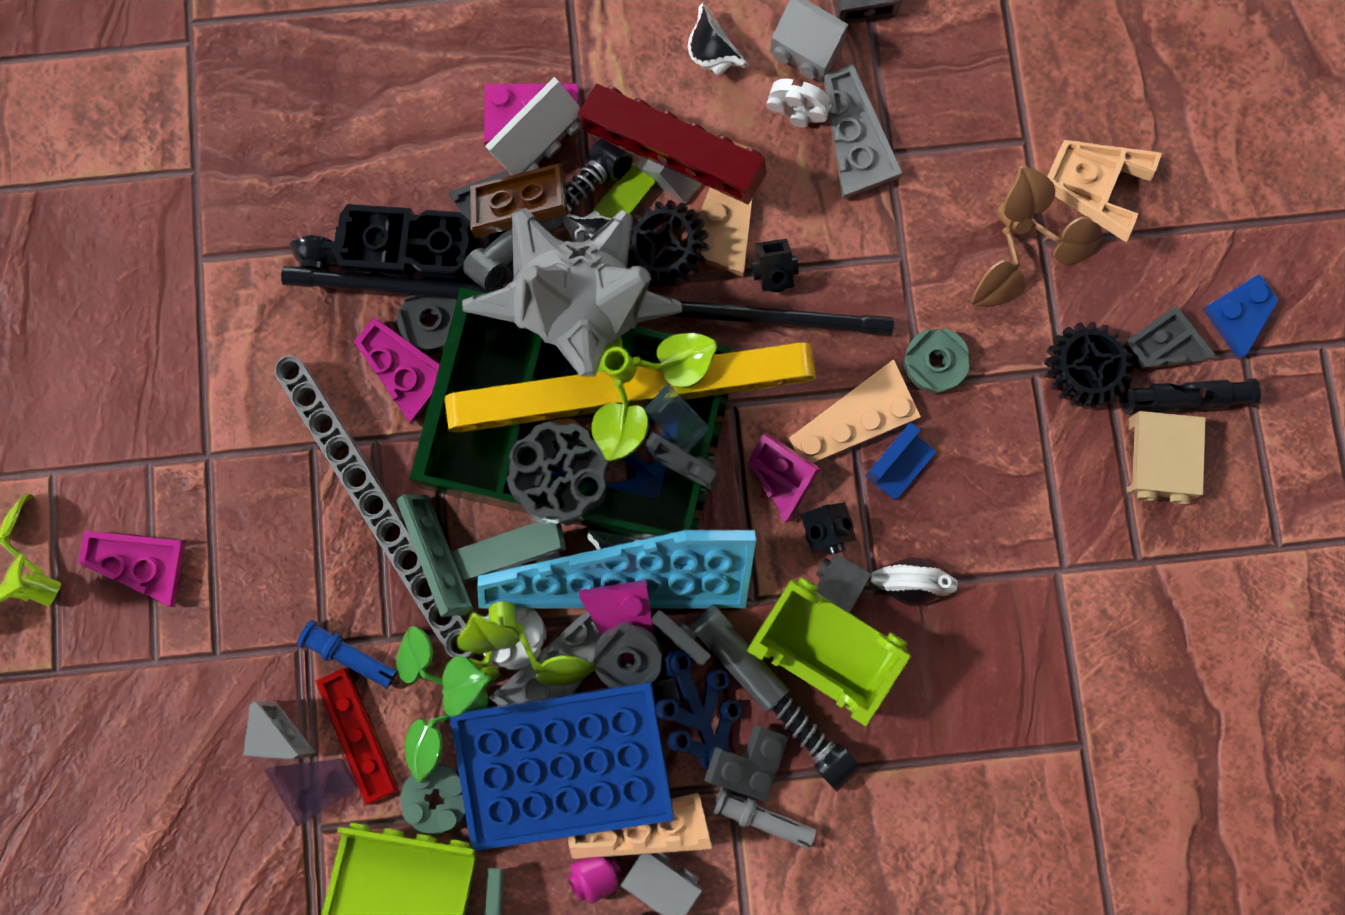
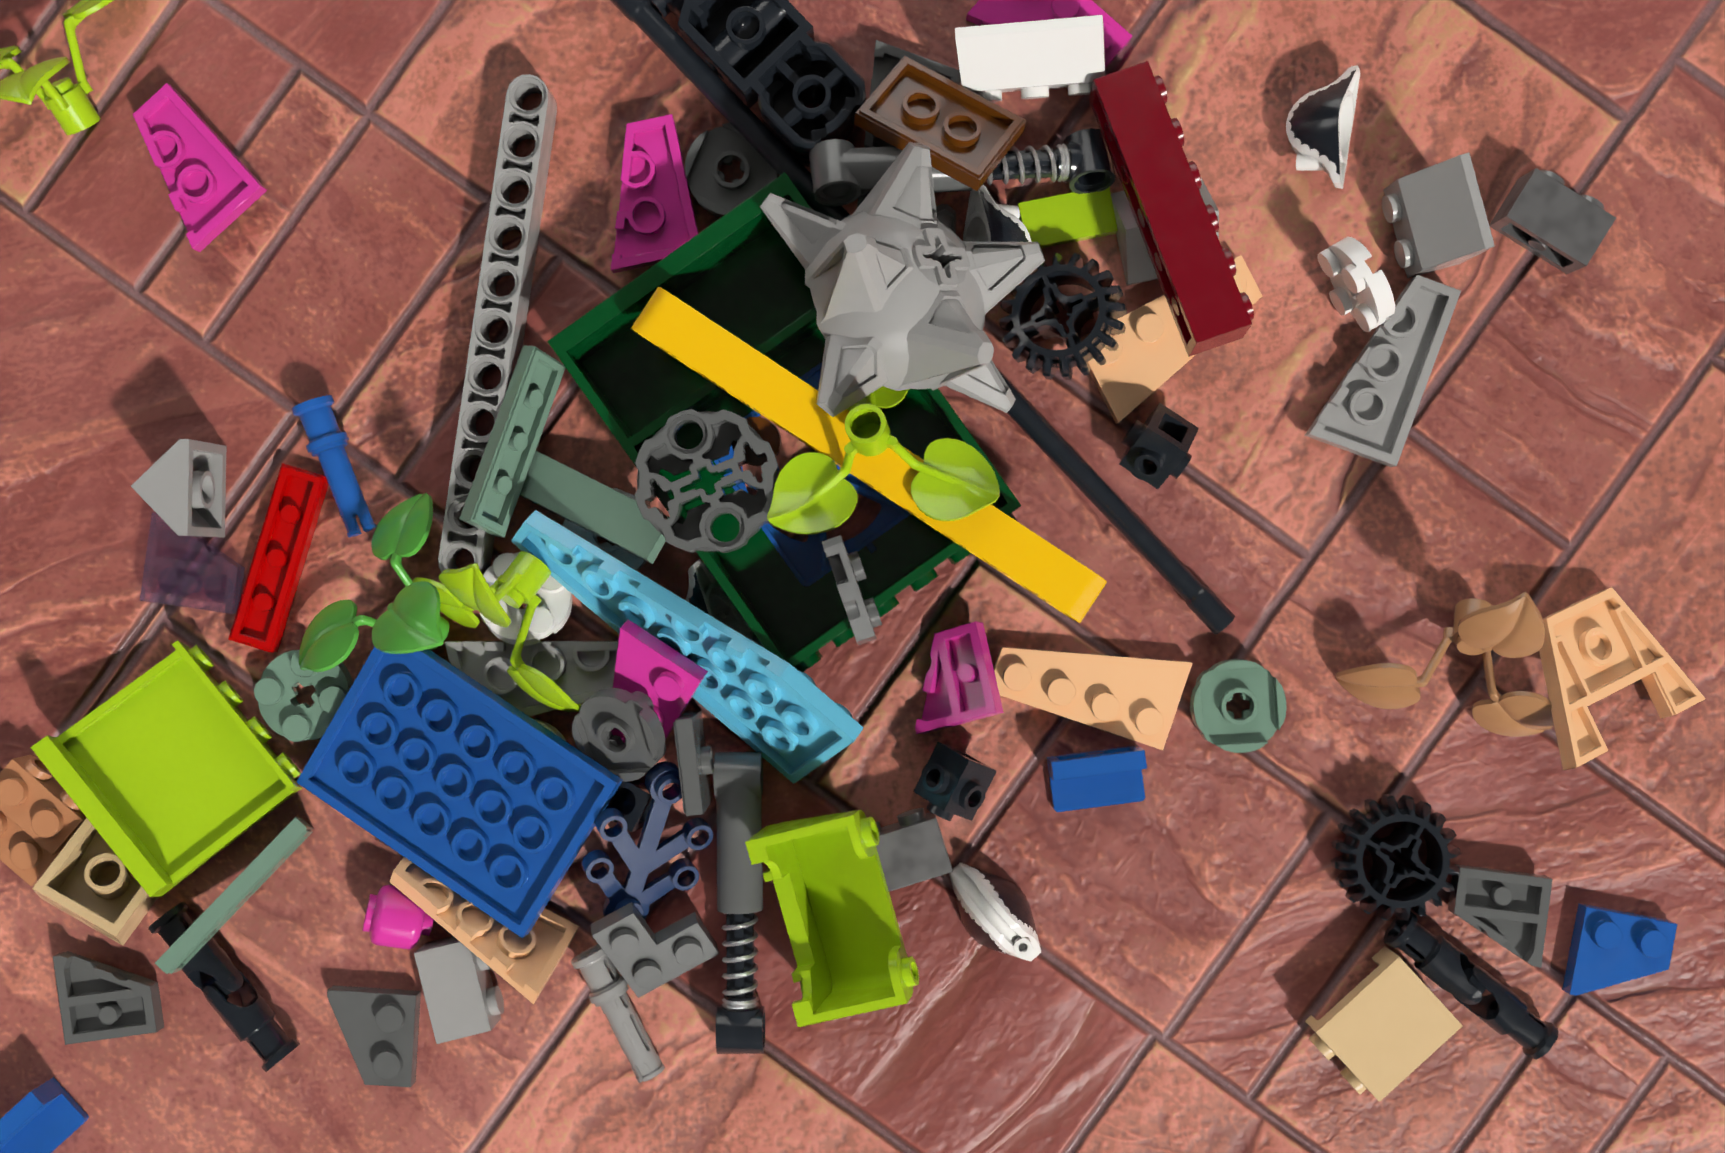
camera: 40 degrees right, 10 degrees up
clear light blue tile [644,384,709,453] -> none

